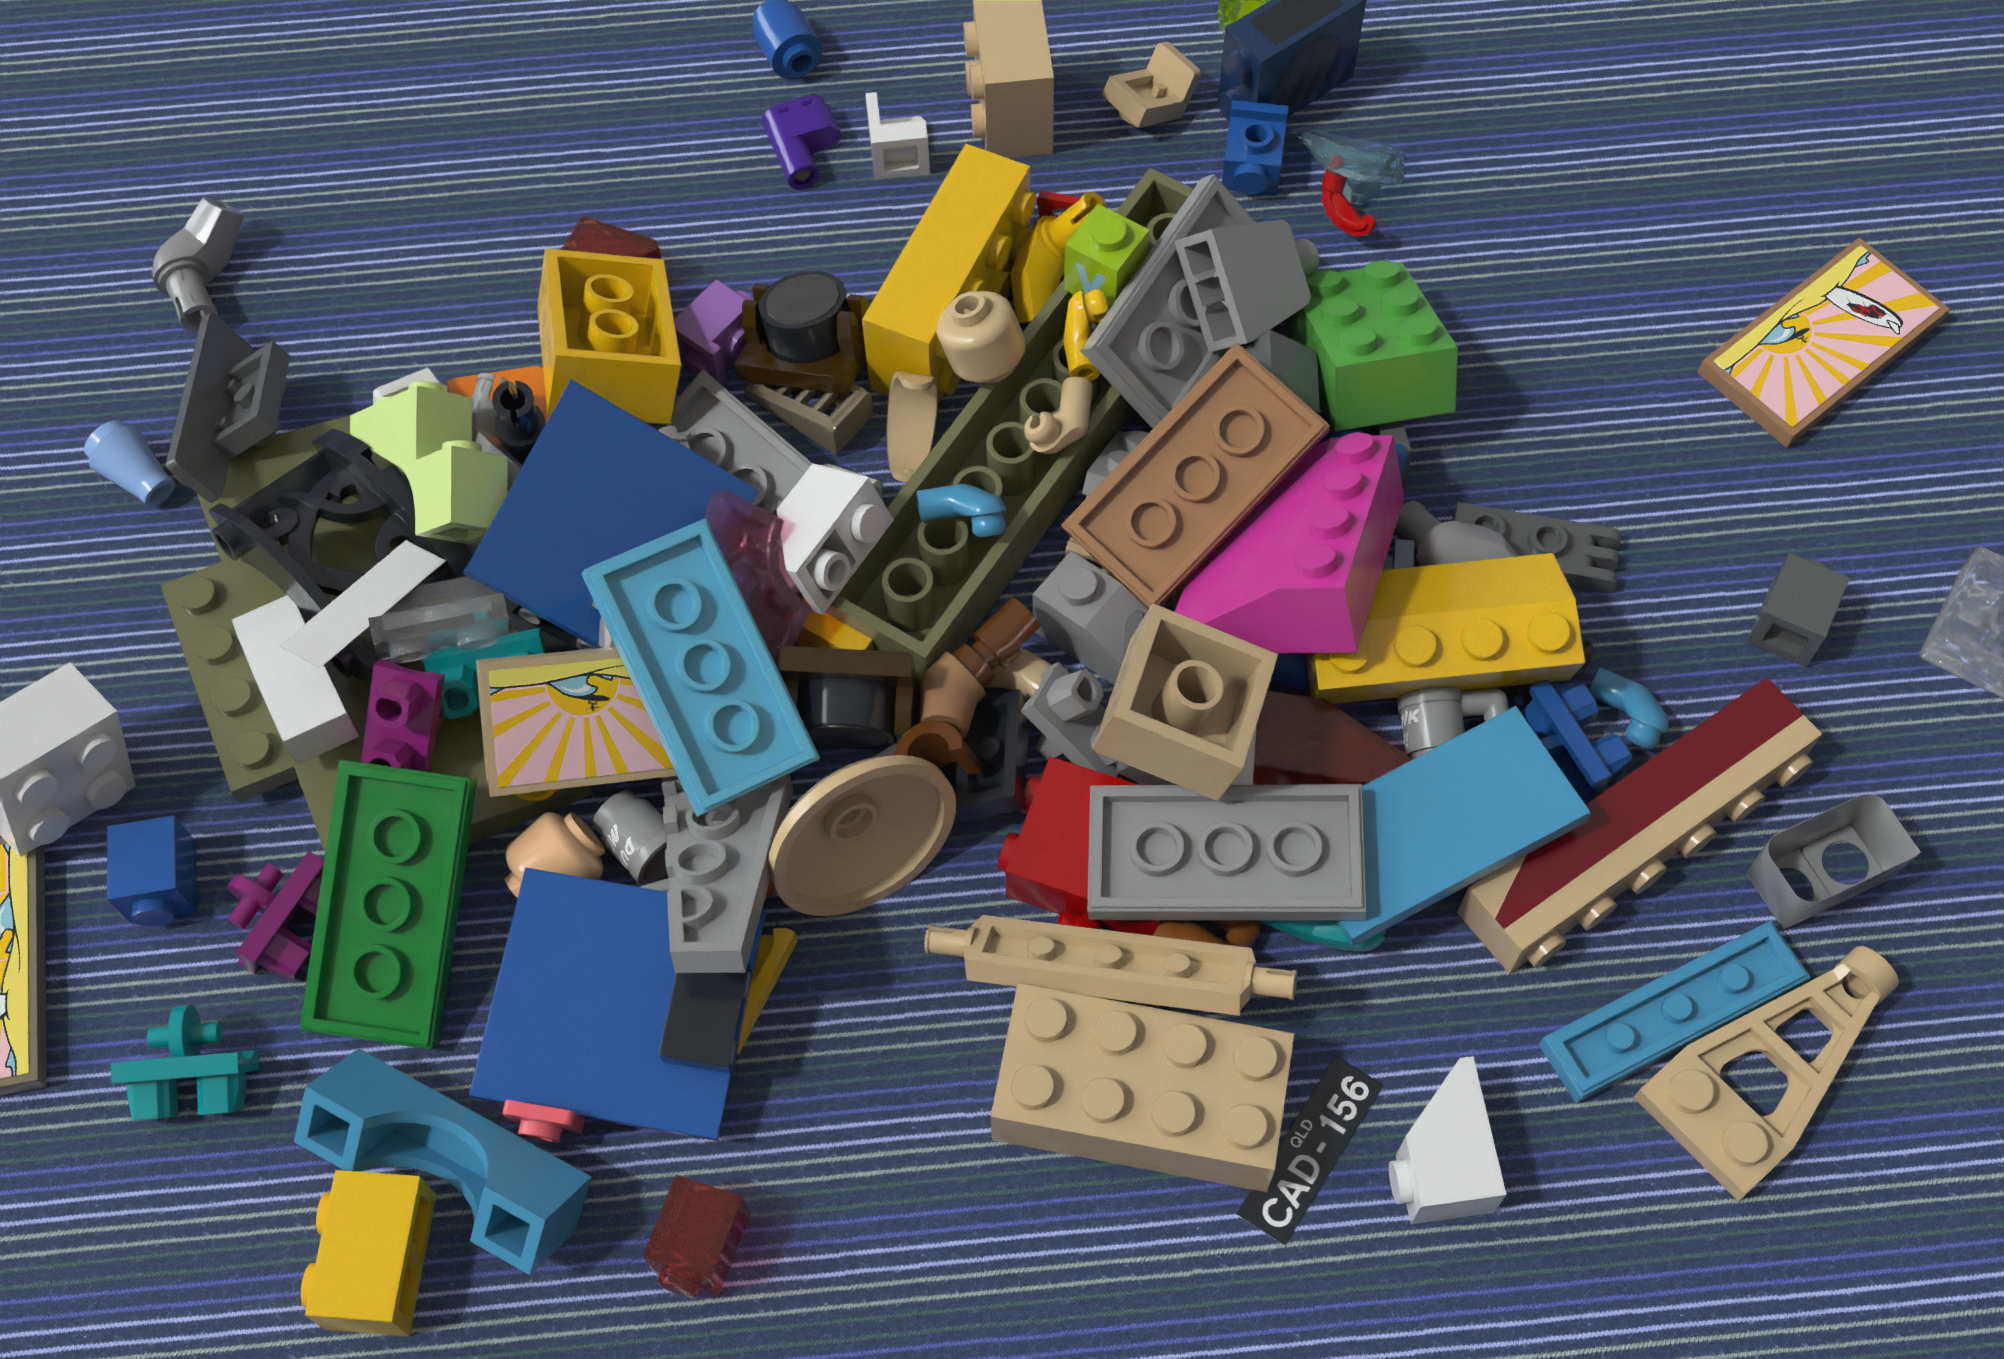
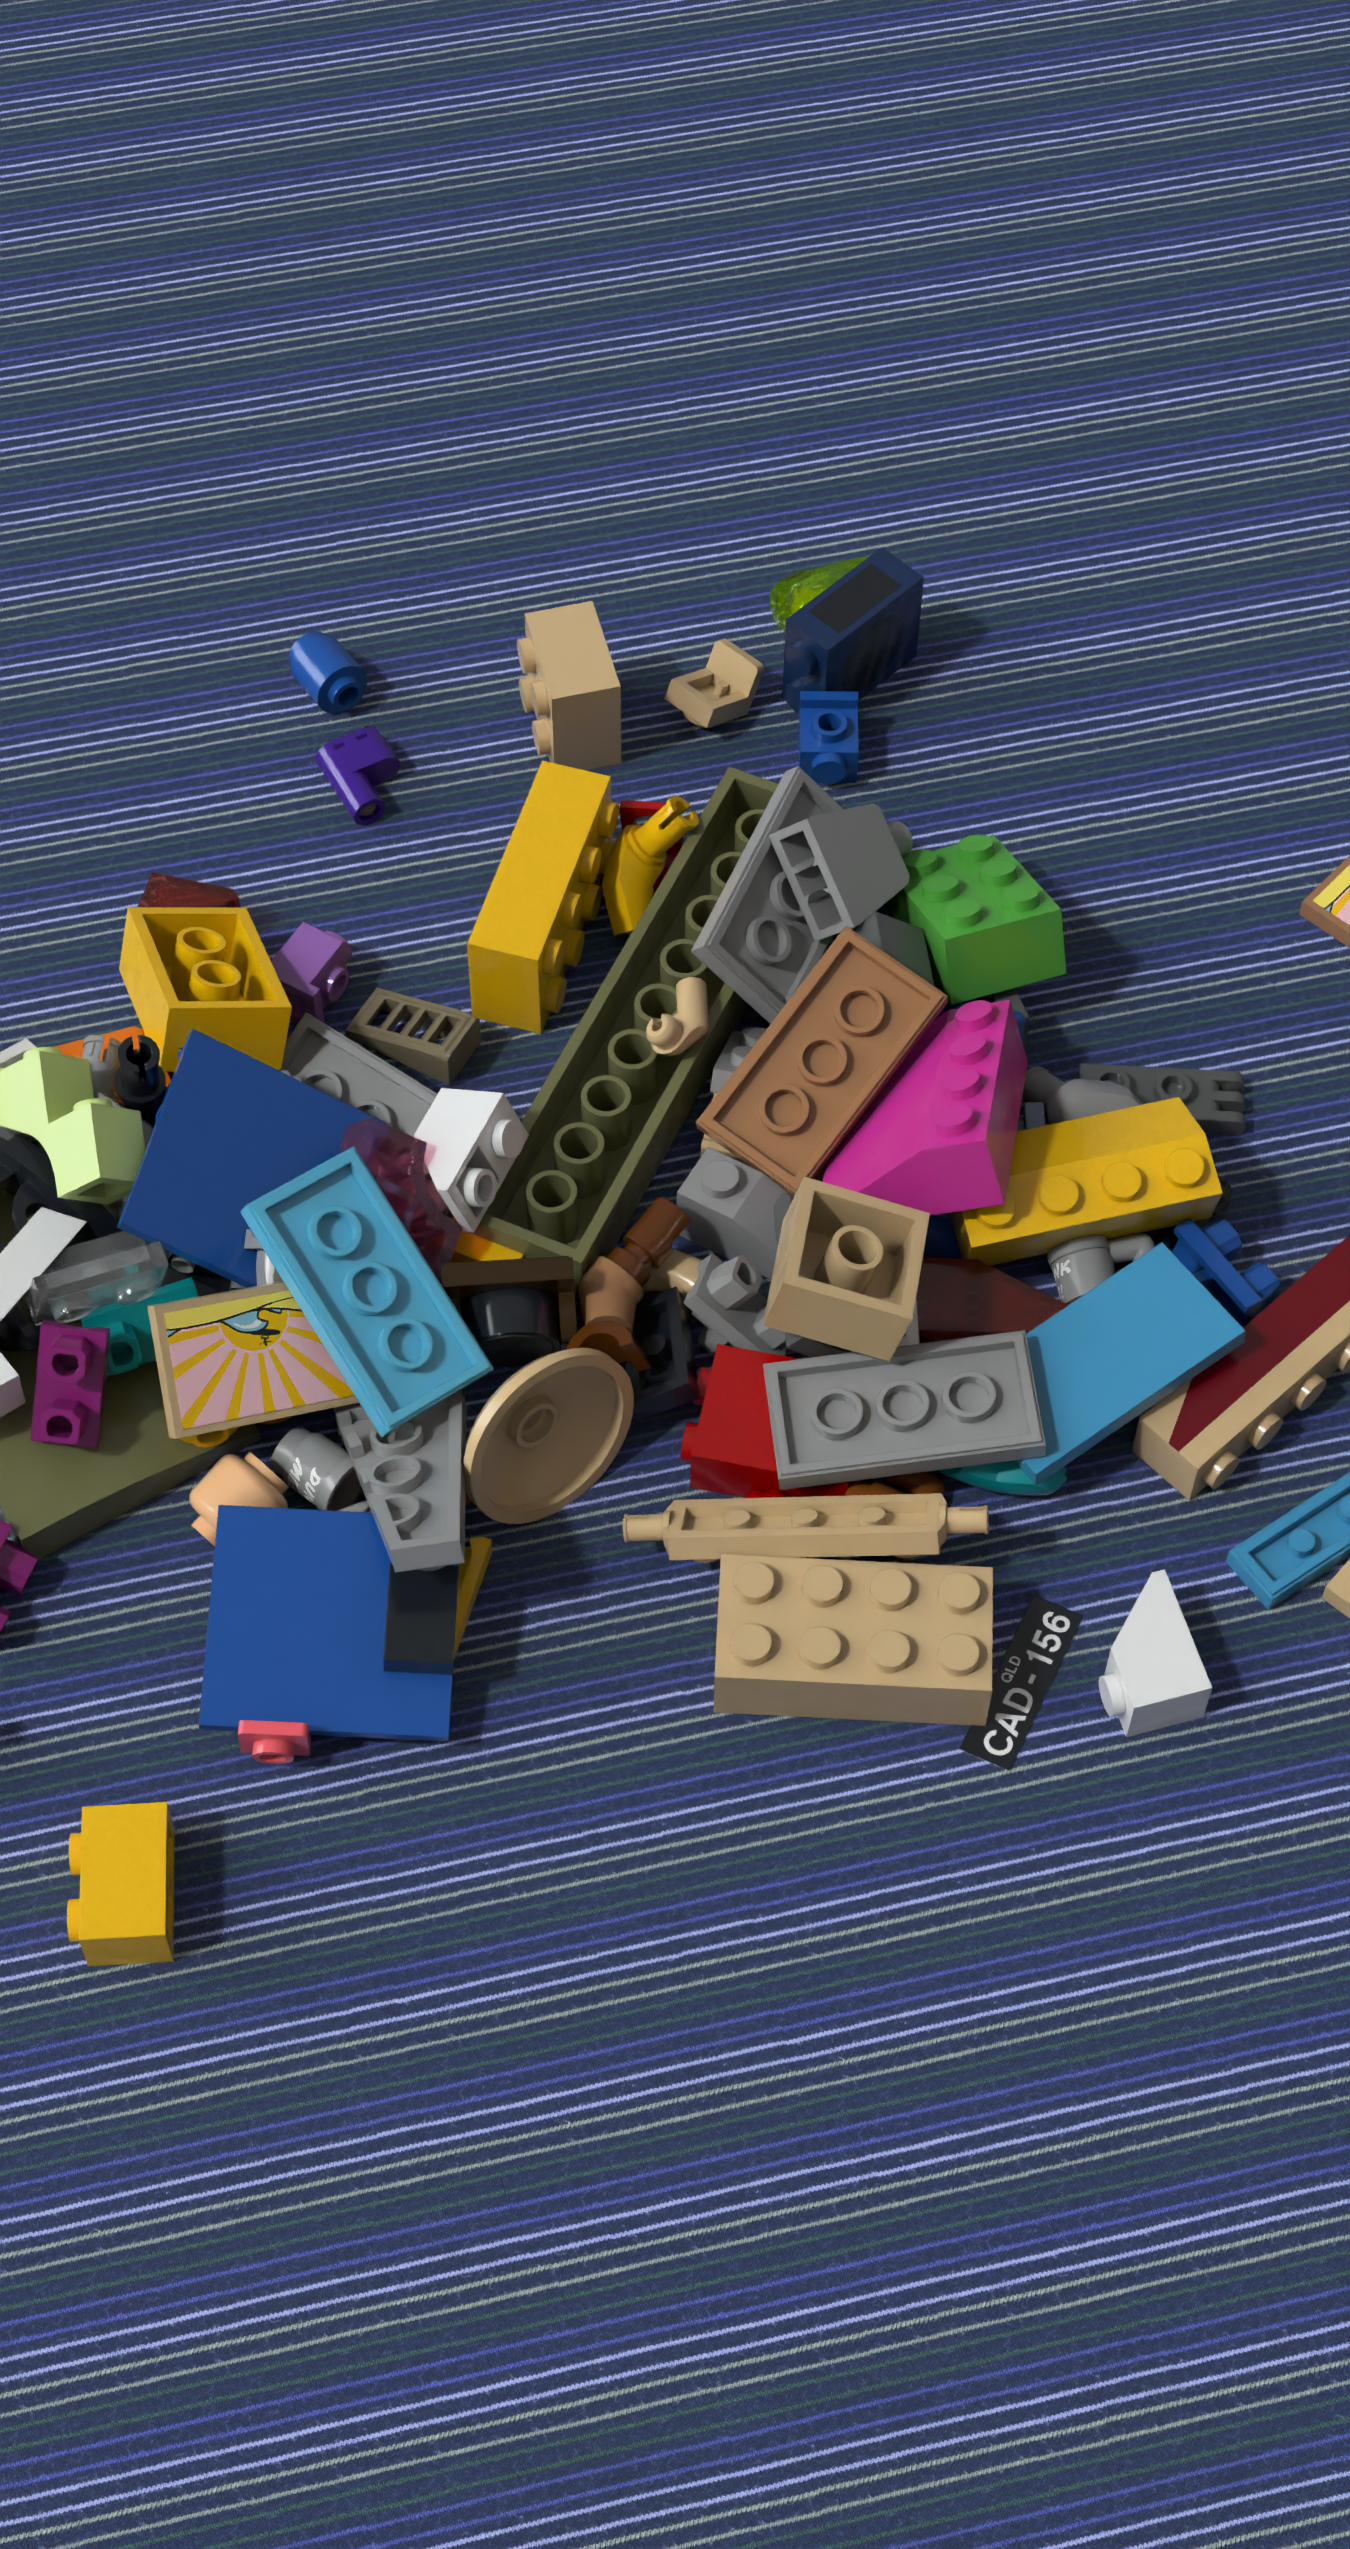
camera: 10 degrees left, 5 degrees down
dark azure arch [294,1048,592,1275] -> none
green tile [300,760,478,1050] -> none
clear red brick [643,1175,751,1298] -> none
piece [734,271,873,394] -> none
white panel [865,92,930,180] -> none
tan helmet [886,371,939,482] -> none
dark azure arm [916,484,1007,537] -> none
tan head [936,291,1026,384] -> none
yellow arm [1063,289,1109,381] -> none
lime brick [1064,203,1150,309] -> none
clear light blue piece [1297,128,1406,237] -> none
dark azure arm [1589,667,1669,750] -> none

